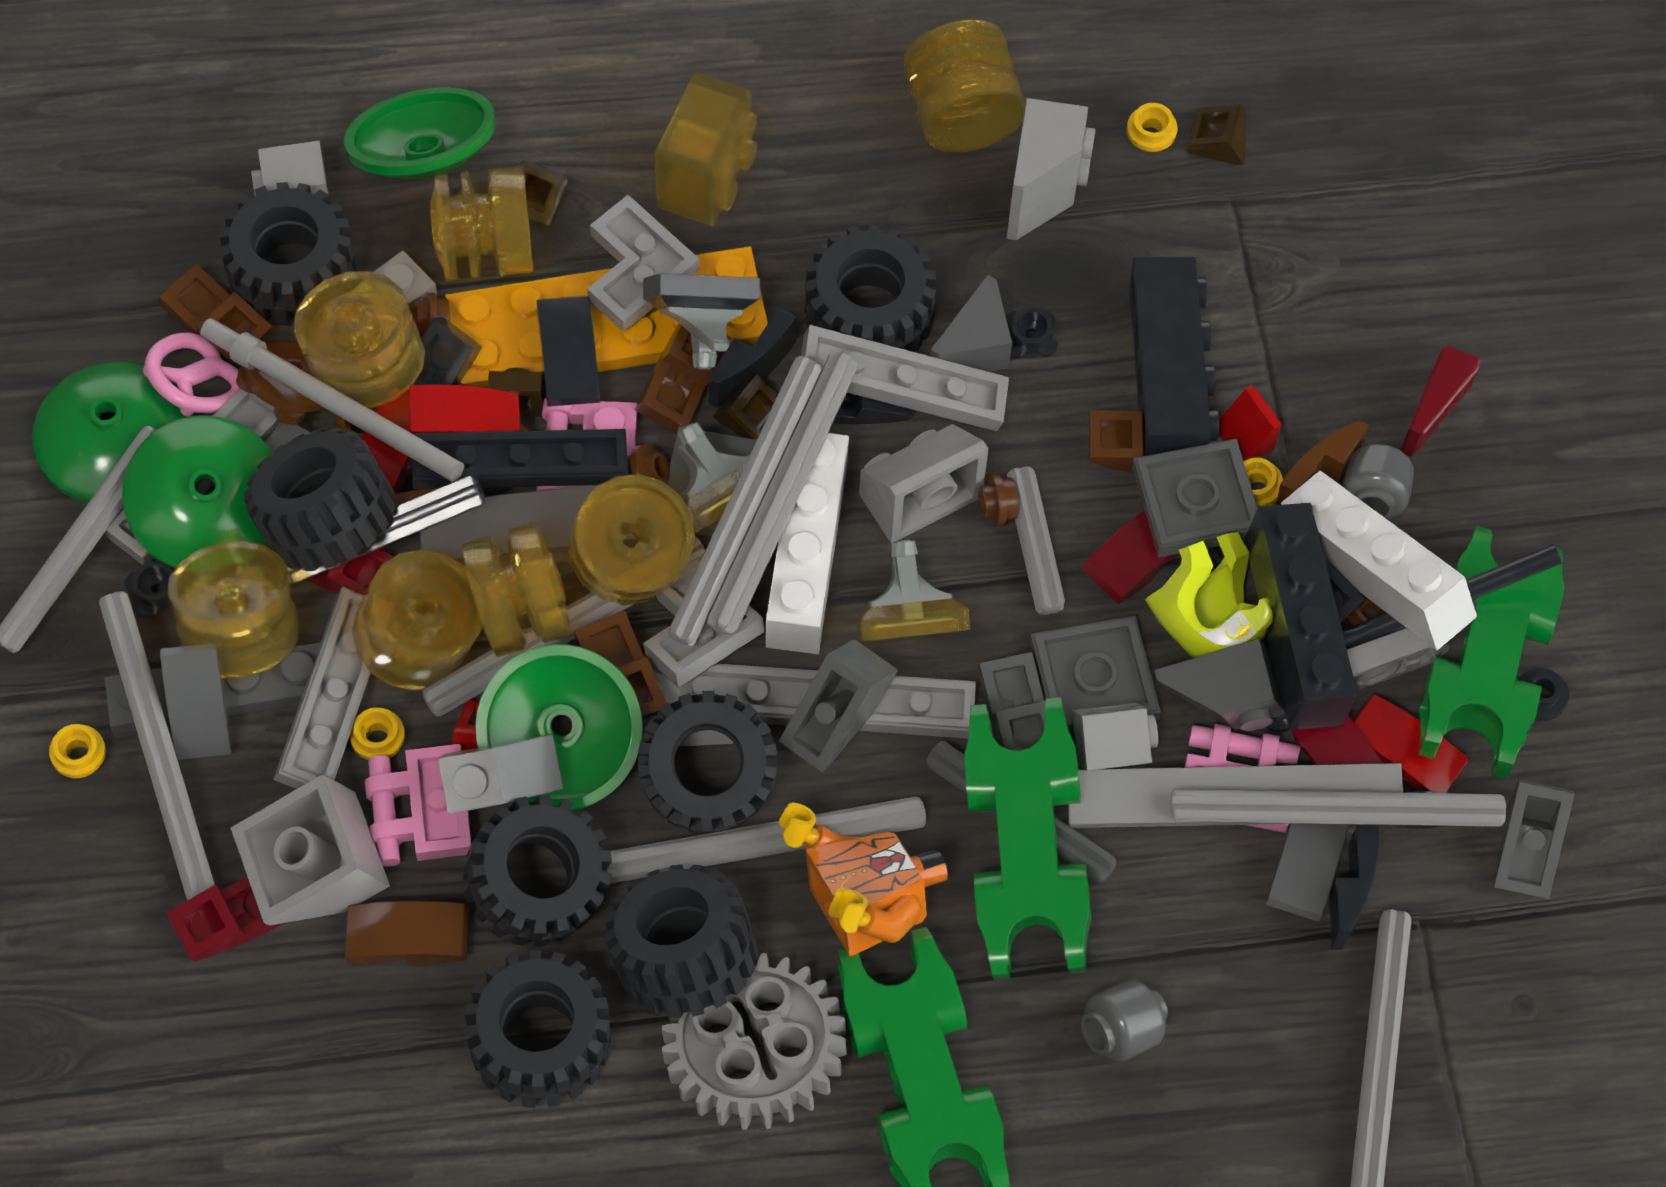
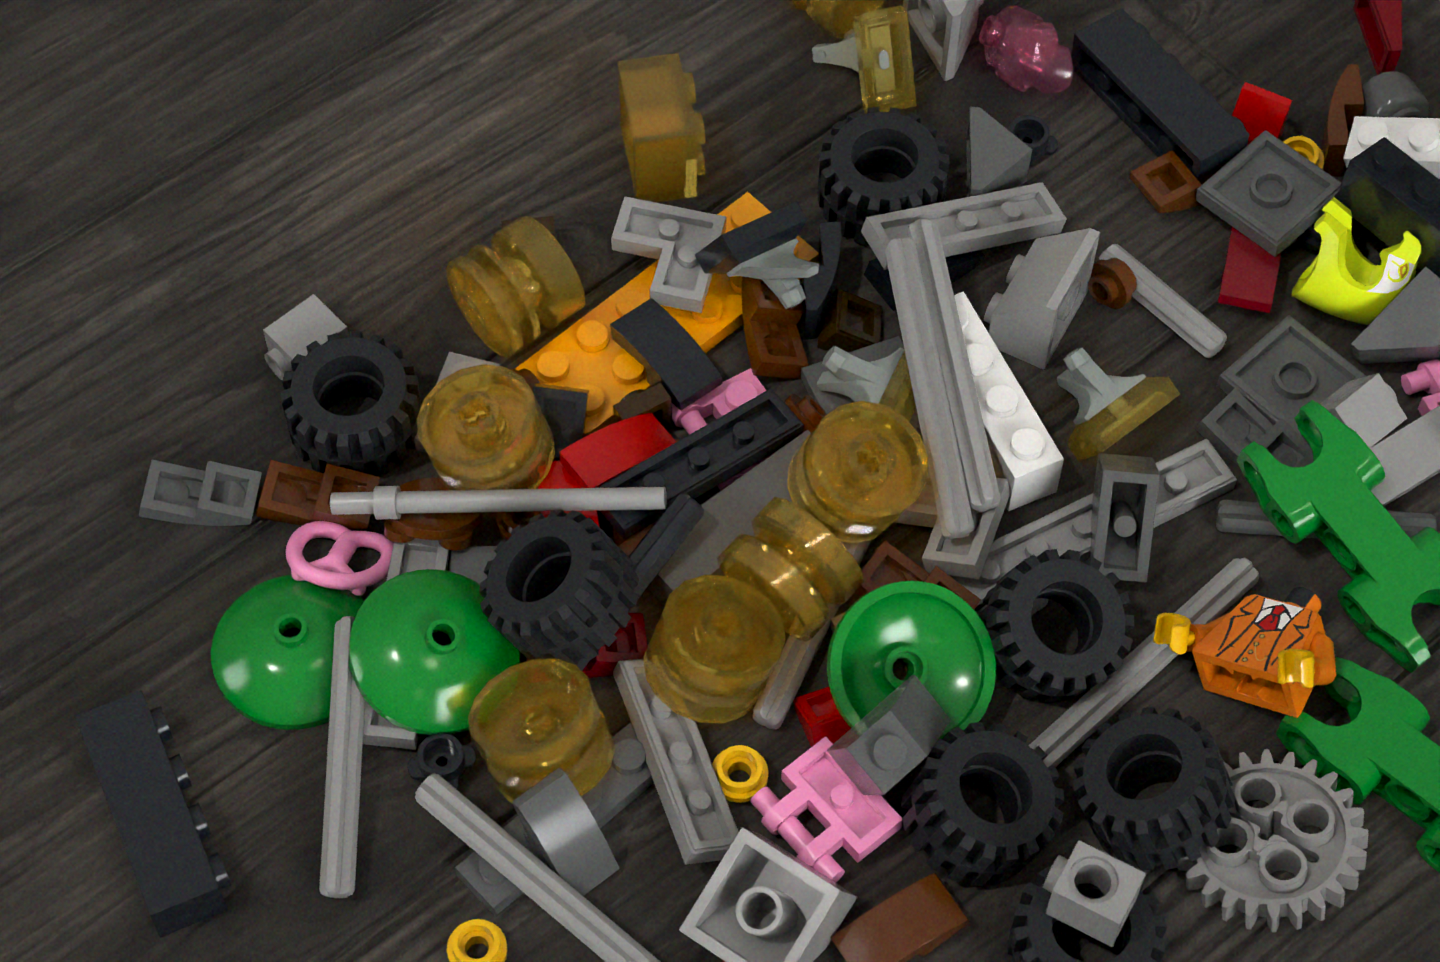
camera: 30 degrees left, 5 degrees down
green dish [344,87,496,180] -> none
none -> dark grey slope [139,460,262,526]
none -> clear yellow piece [812,5,917,114]
none -> clear pink head [979,5,1073,93]
none -> light grey brick [1043,840,1146,947]

